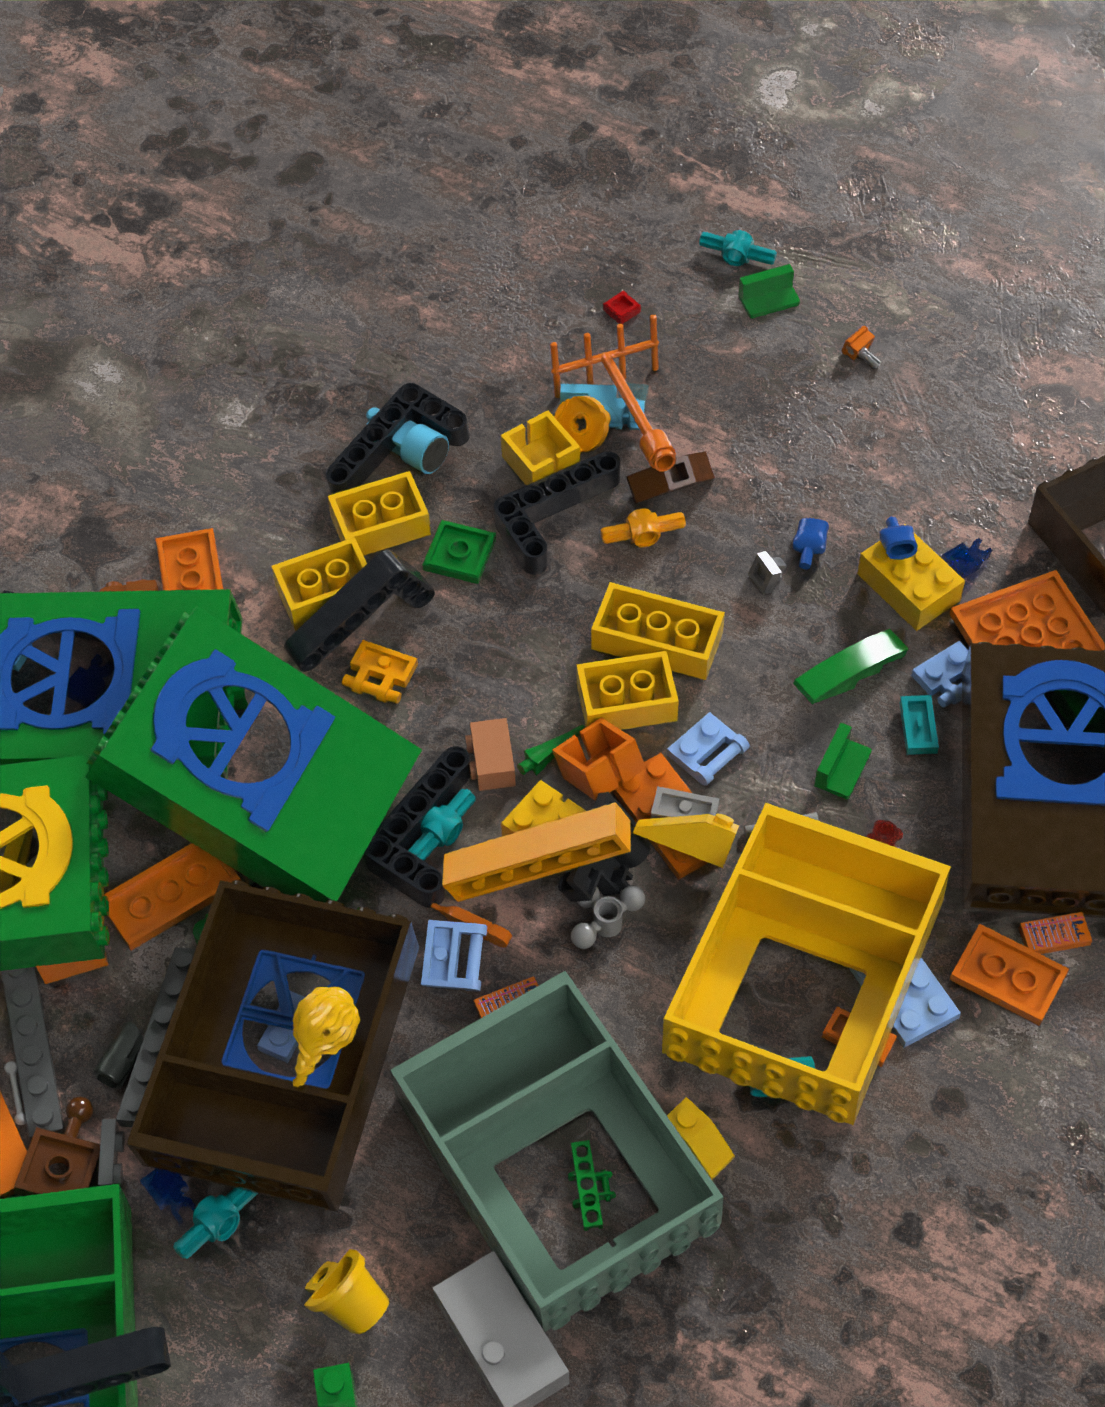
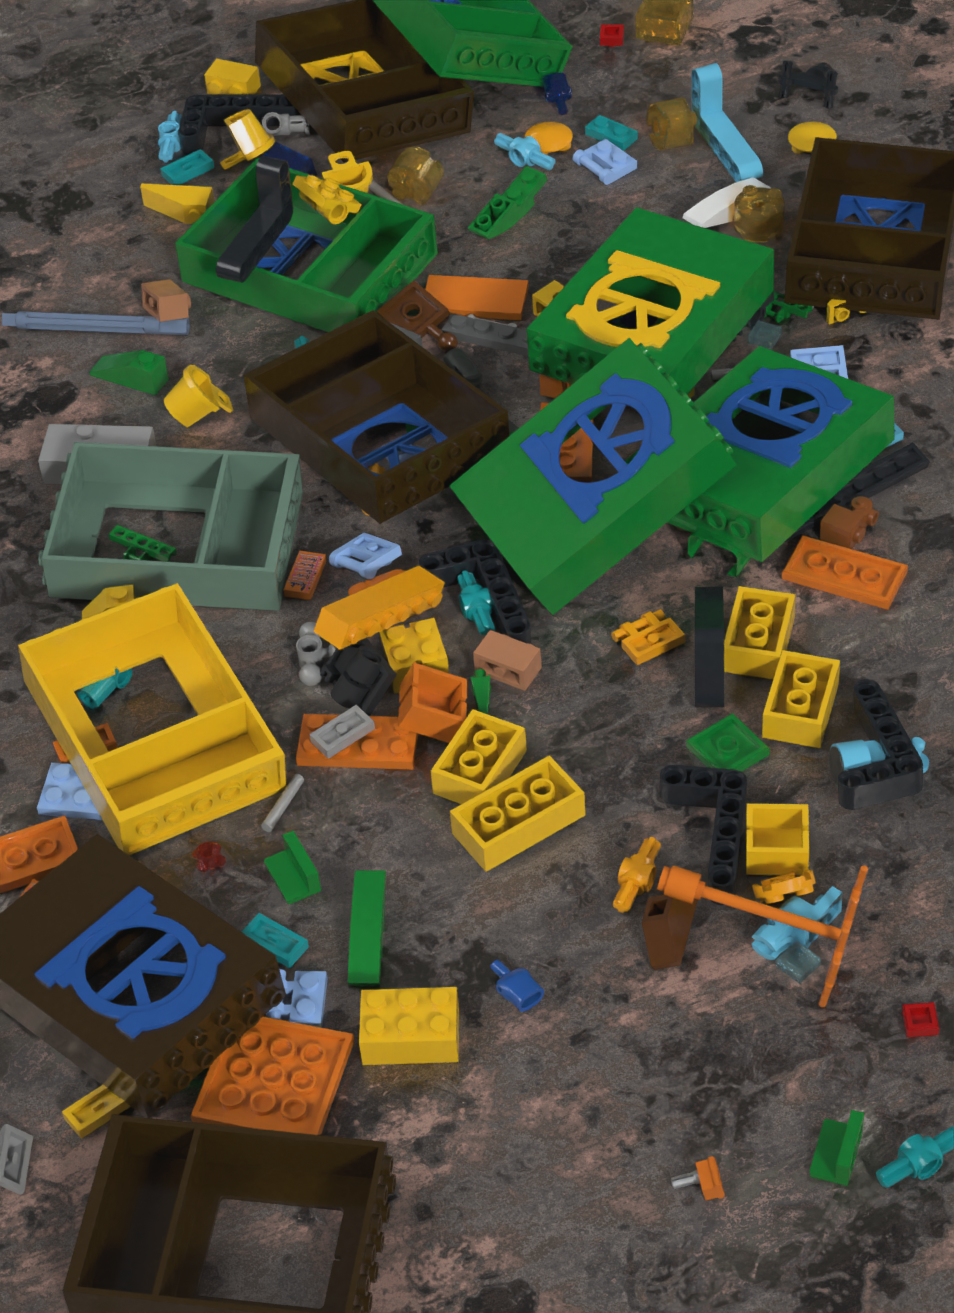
camera: 130 degrees right, 10 degrees down
yellow hair [292,987,360,1087] -> none
yellow slope [633,814,739,868] -> none
light blue plate [667,712,750,786] -> none
flat silver tile [748,552,787,595] -> none
blue piece [879,517,917,560] -> none
clear blue plate [941,538,993,579] -> none

